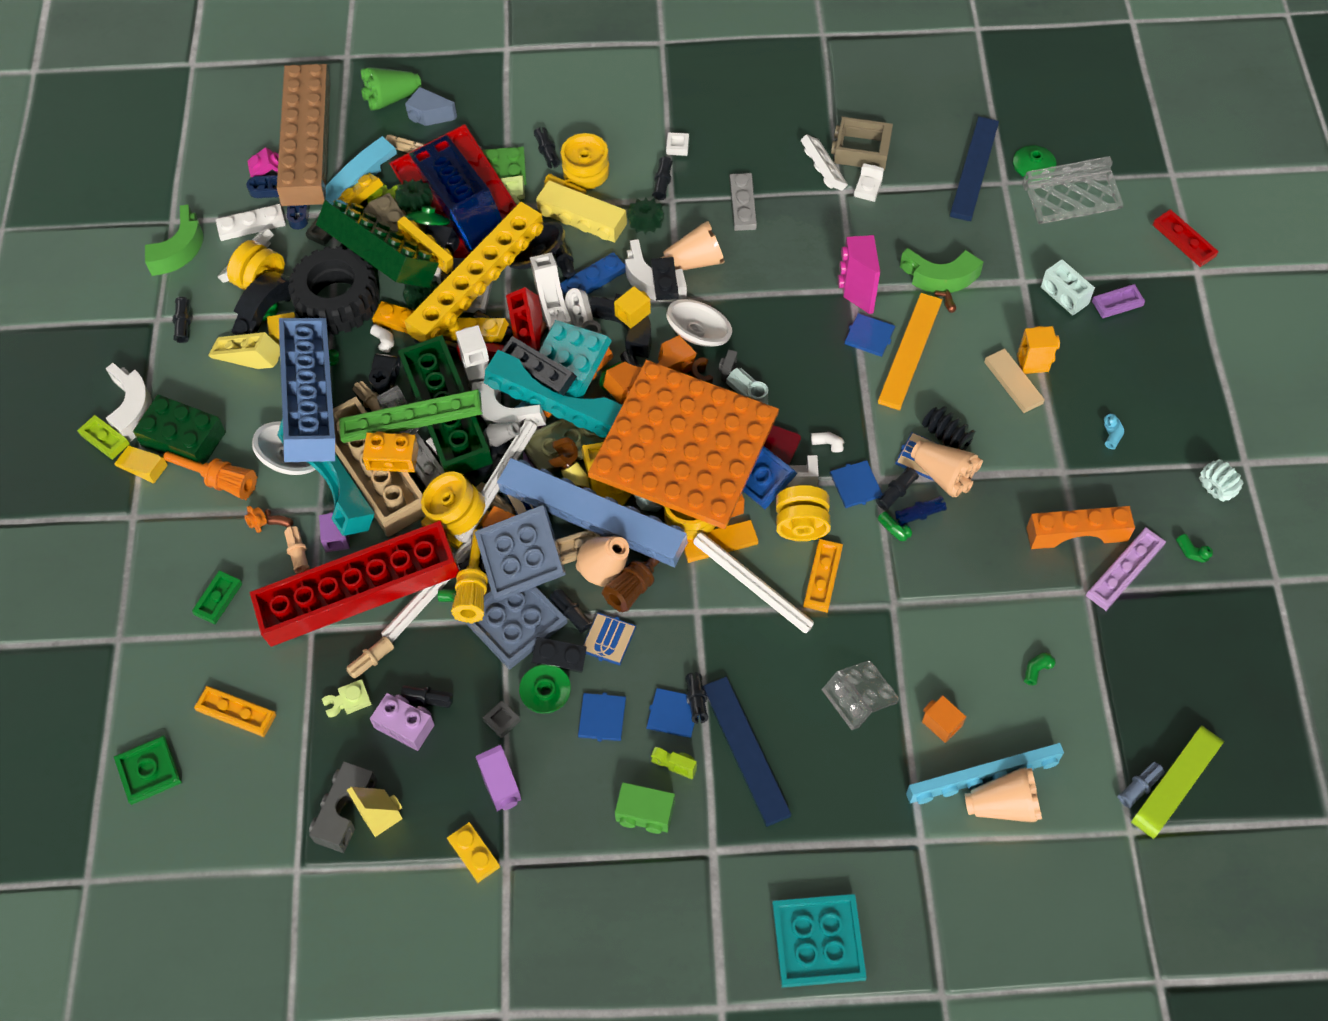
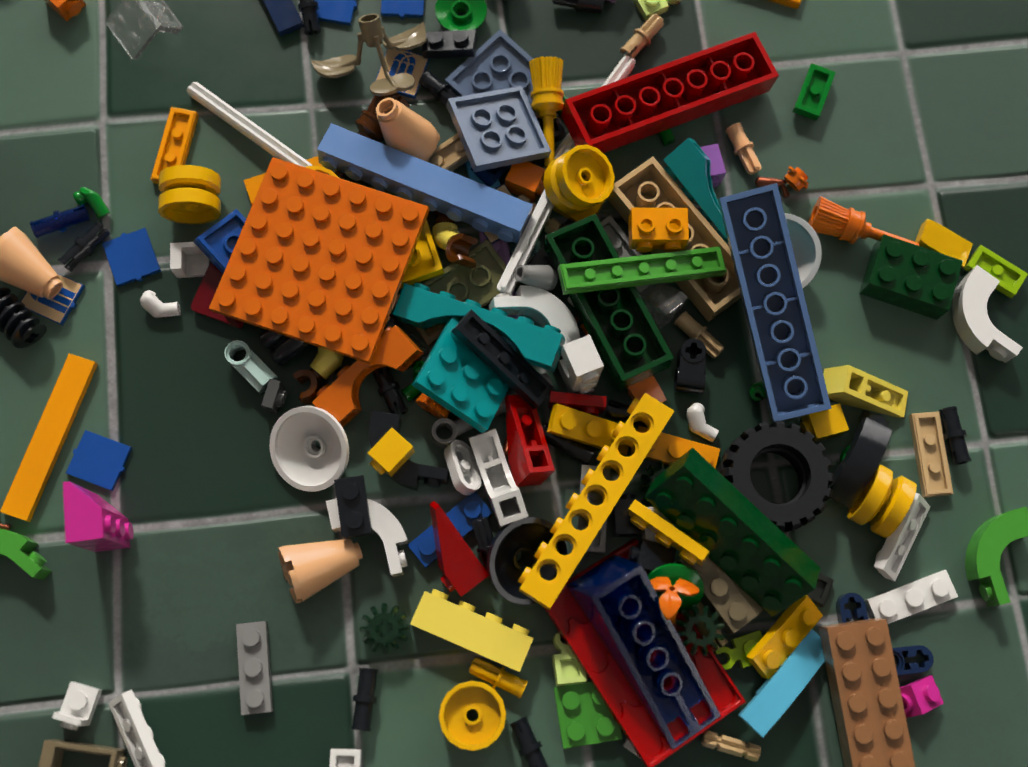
camera: 170 degrees right, 15 degrees up
none -> dark tan plant [311,14,427,96]
none -> red slope [429,501,488,597]
none -> orange plant [647,577,700,625]
none -> tan tile [909,411,953,498]

